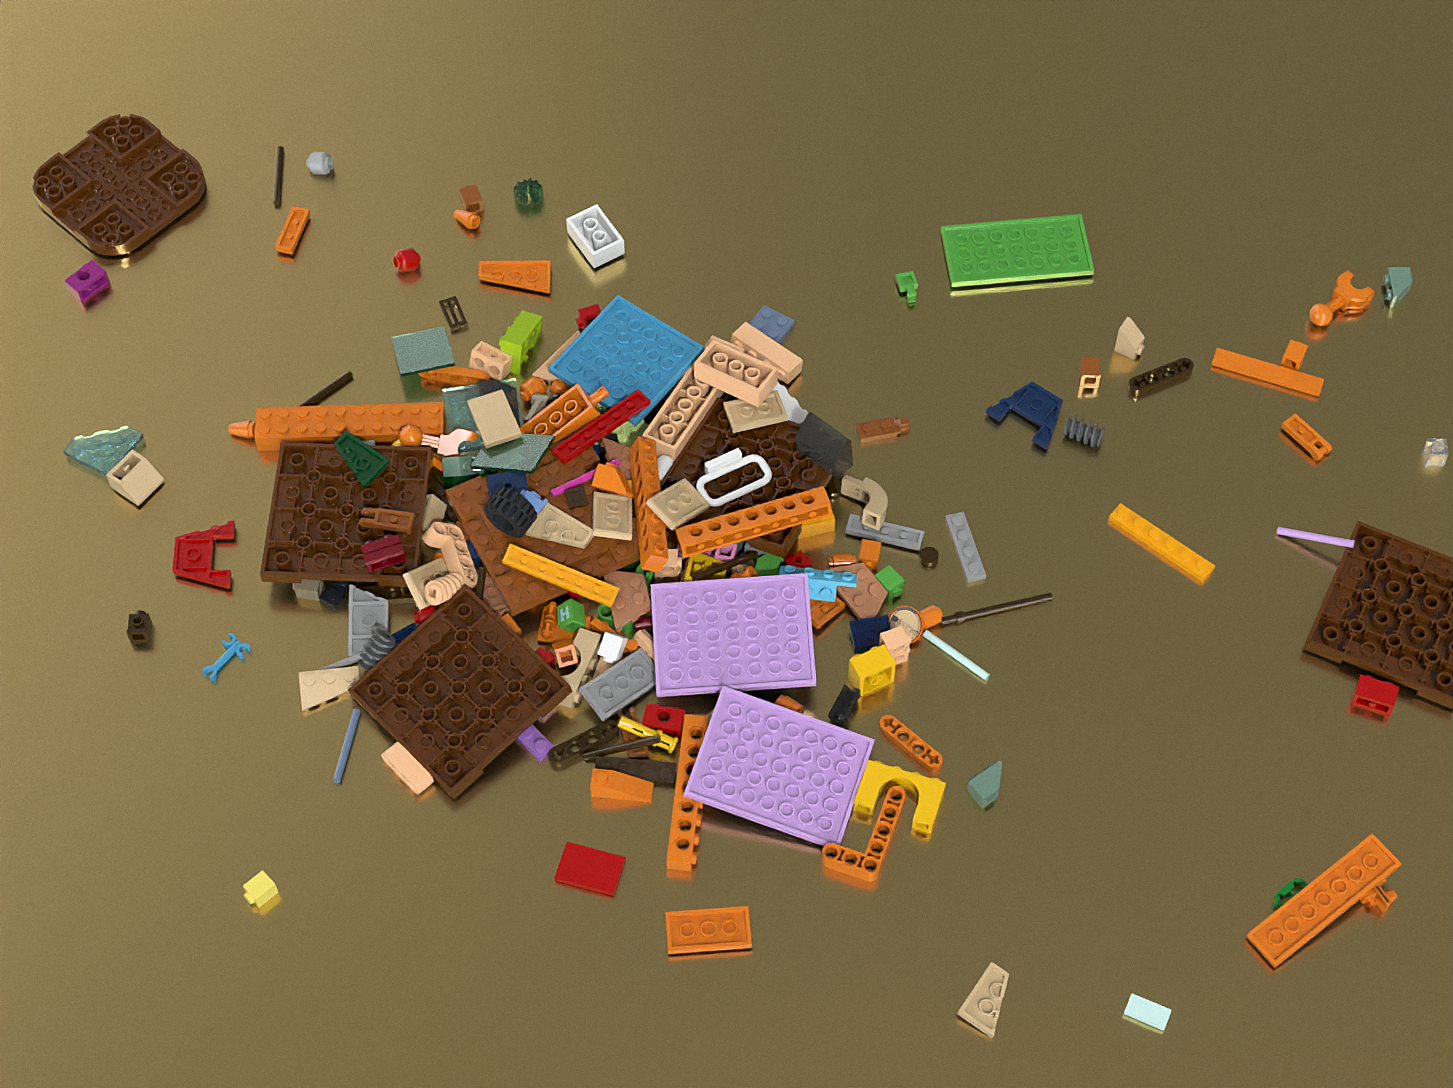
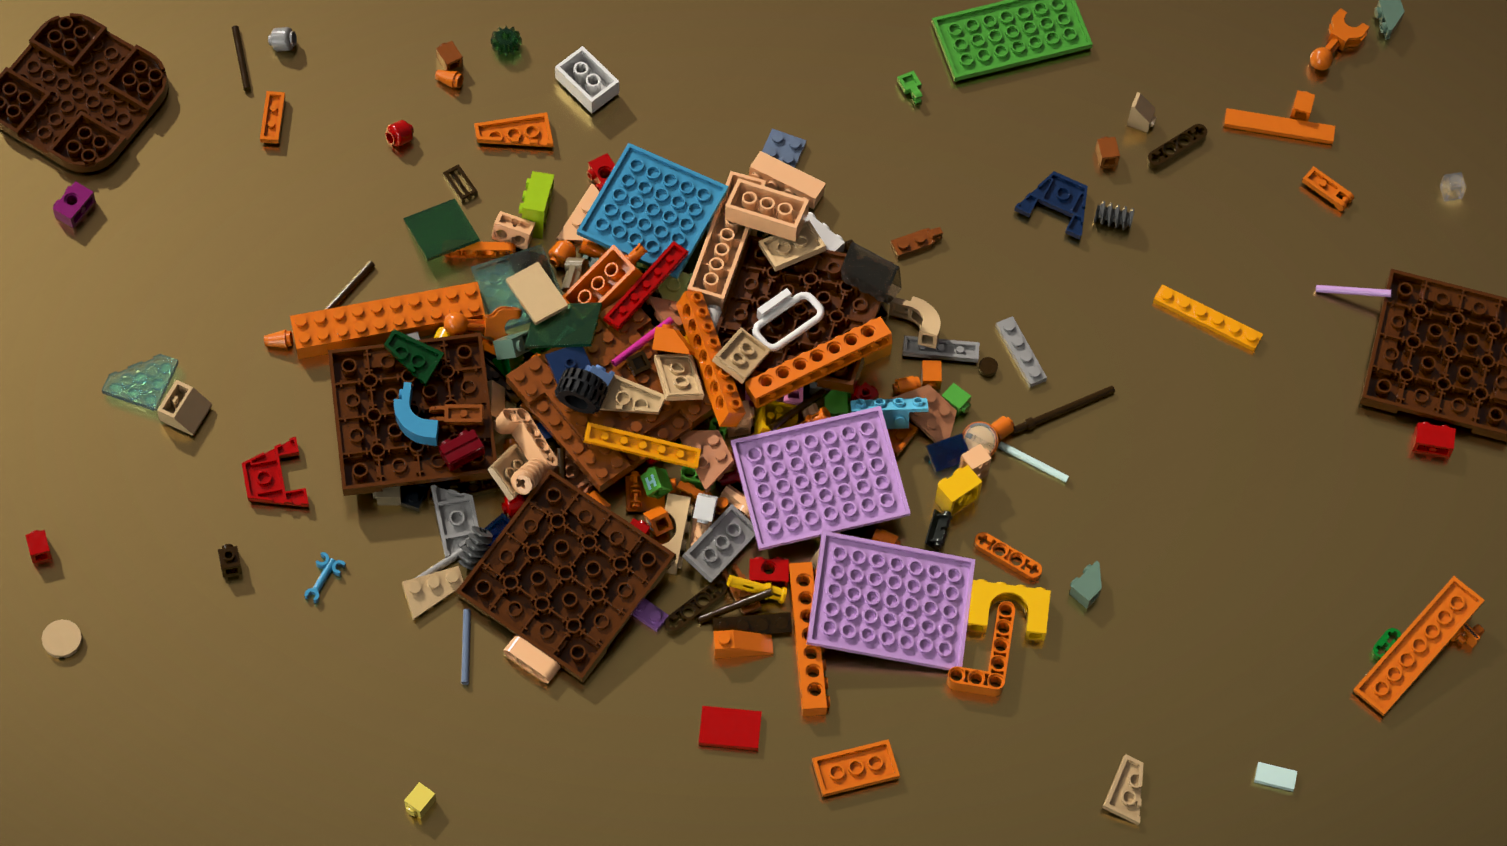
camera: 15 degrees left, 5 degrees up
none -> dark azure arch [394,382,439,446]

